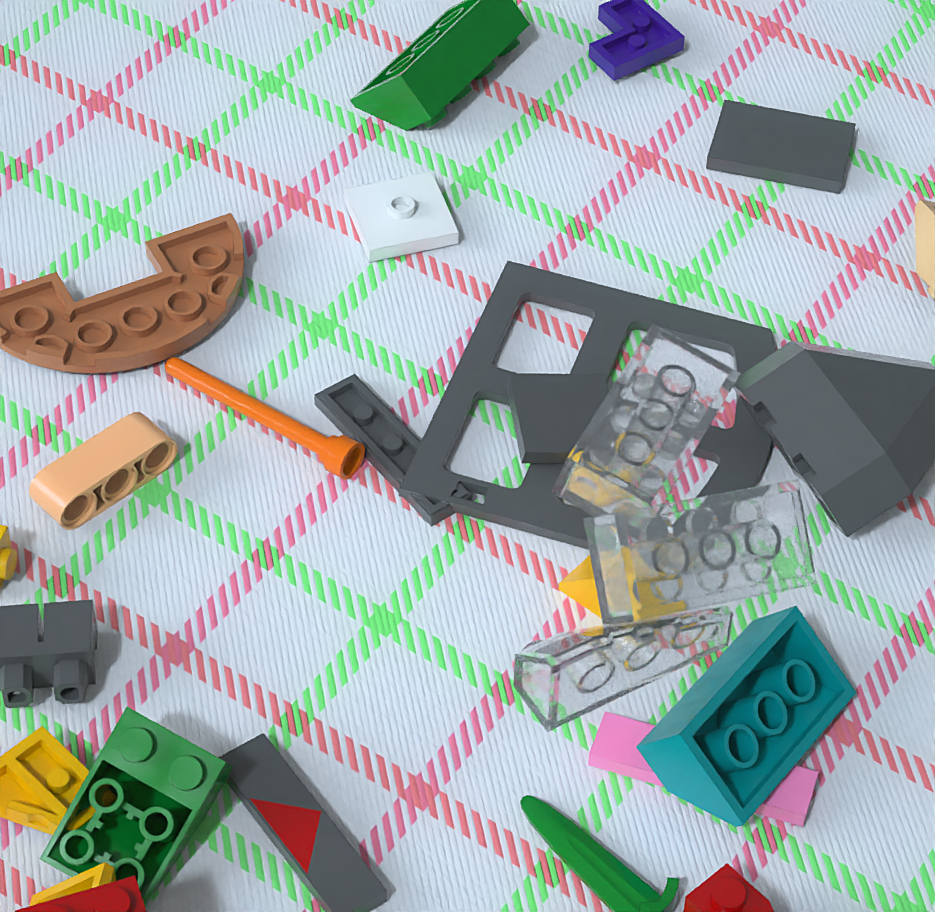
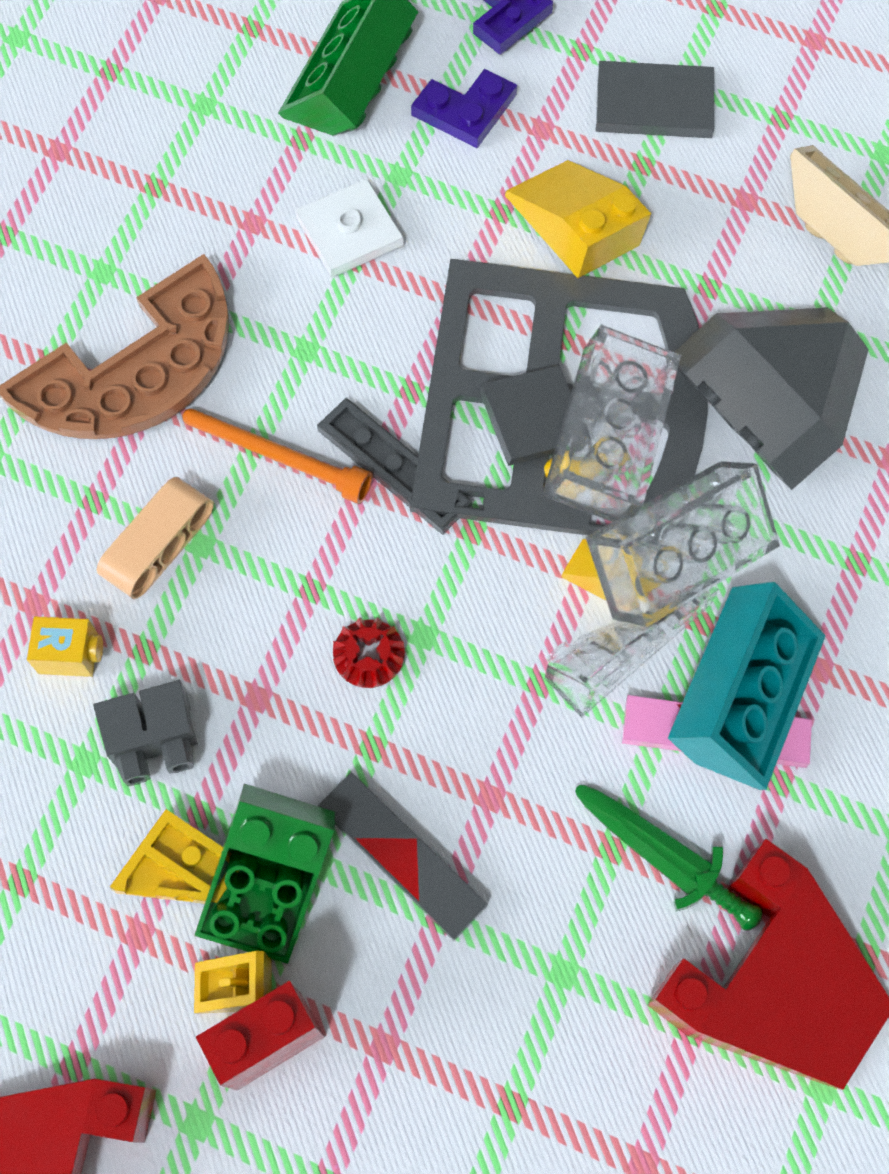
camera: 10 degrees left, 20 degrees up
none -> red gear [333,617,405,688]
none -> dark purple plate [411,69,517,148]
none -> yellow slope [505,160,651,278]

